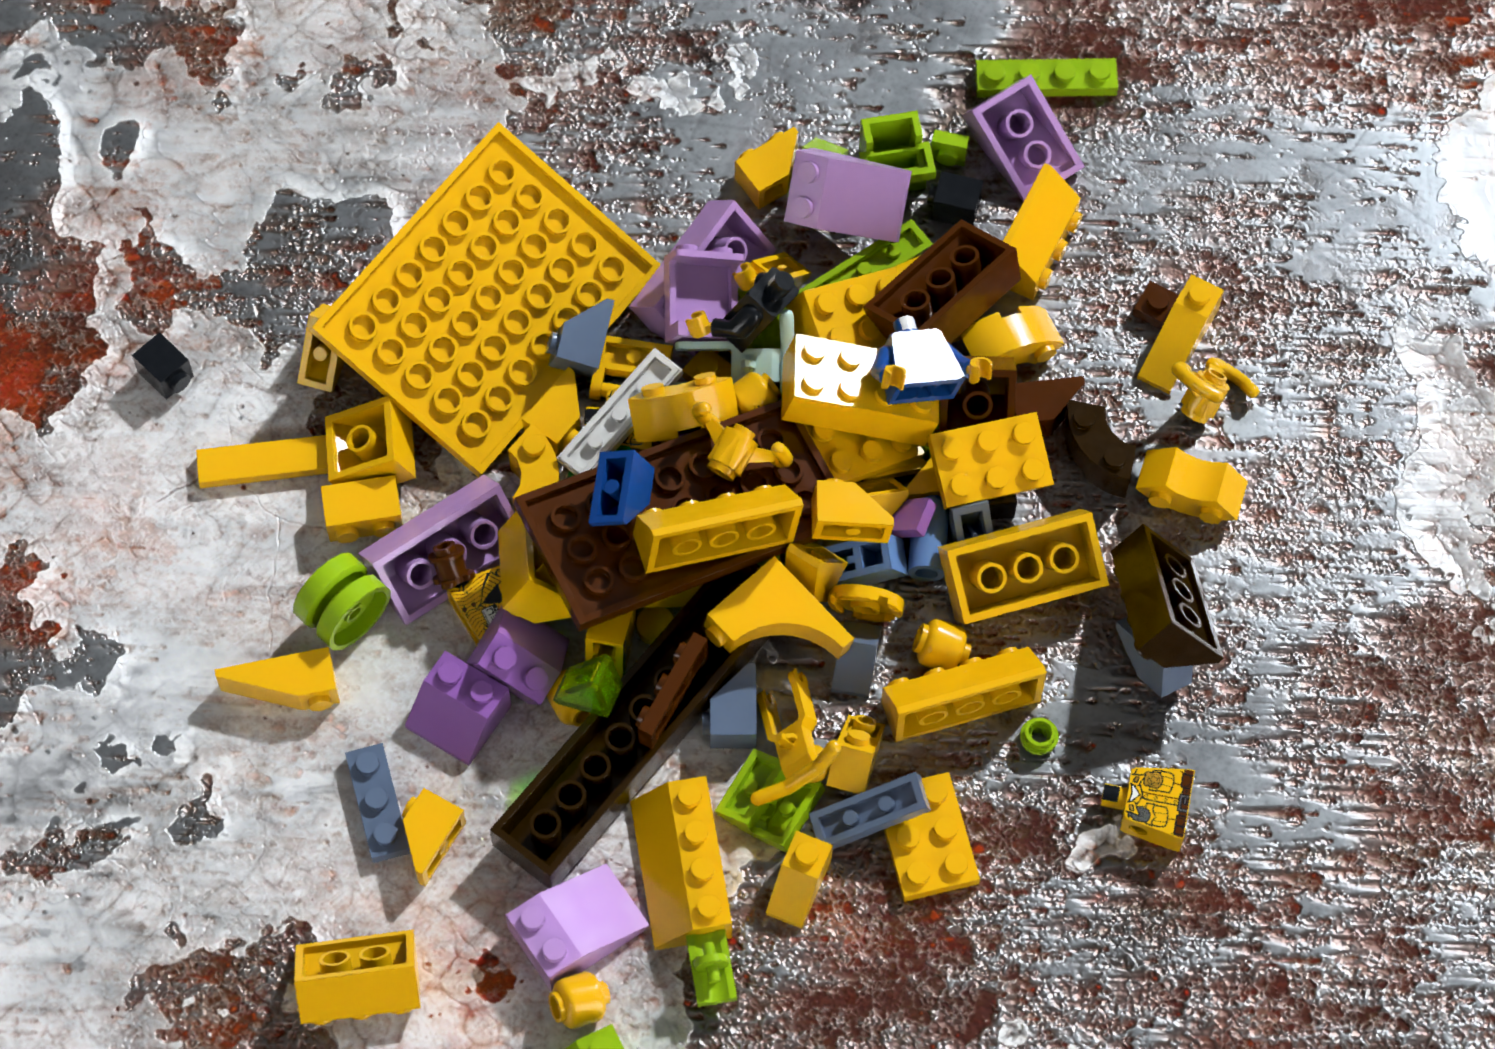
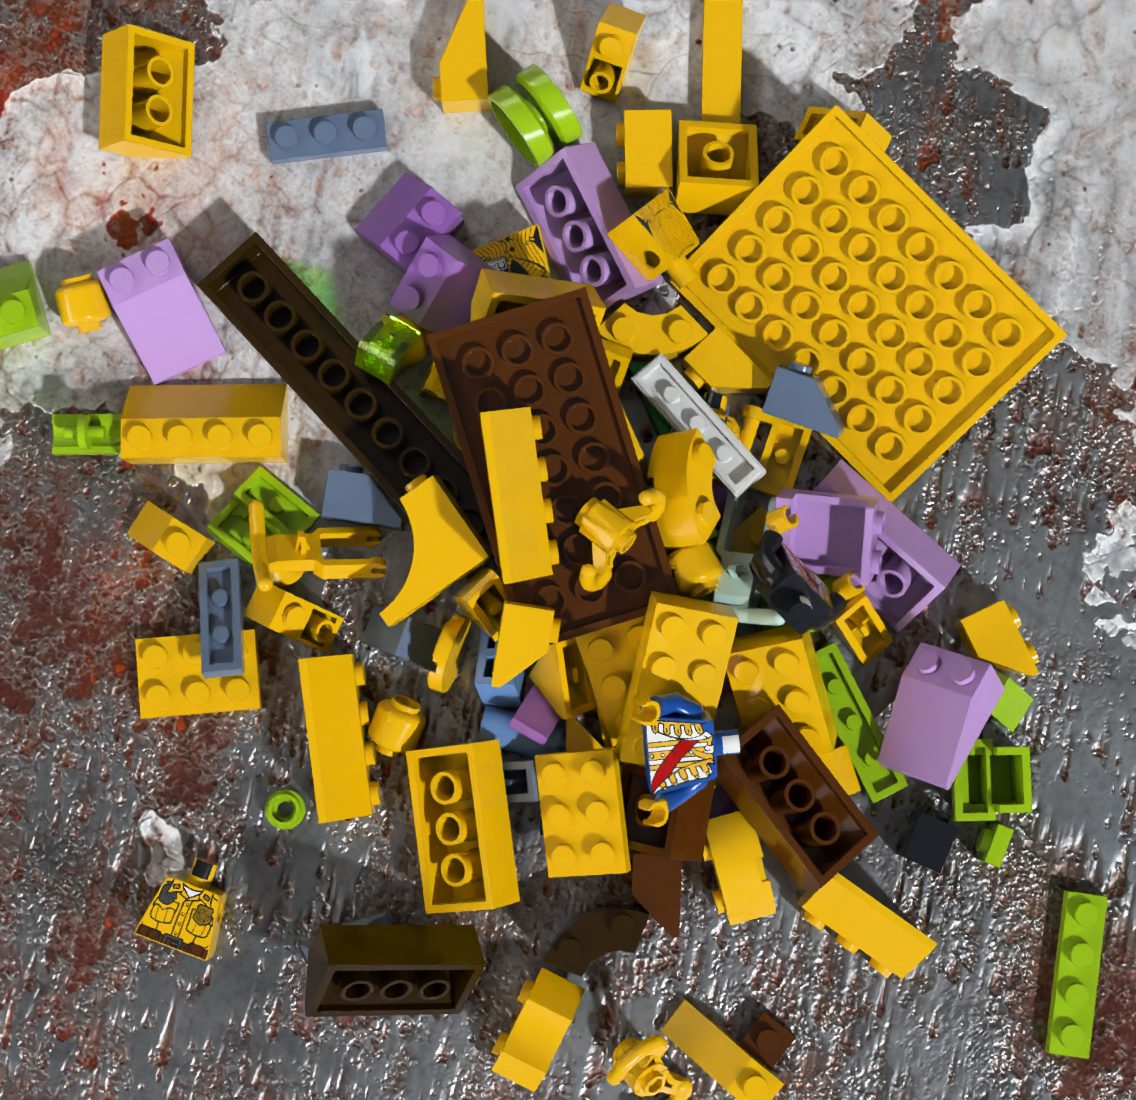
camera: 100 degrees right, 20 degrees up
yellow slope [402,788,466,887] -> none
reddish brown brick [428,541,476,590] -> none
blue slope [589,450,655,526] -> none
reddish brown plate [635,632,708,749] -> none
lavender slope [962,75,1085,202] -> none
none -> yellow slope [580,2,646,103]
none -> yellow torso [607,188,699,289]

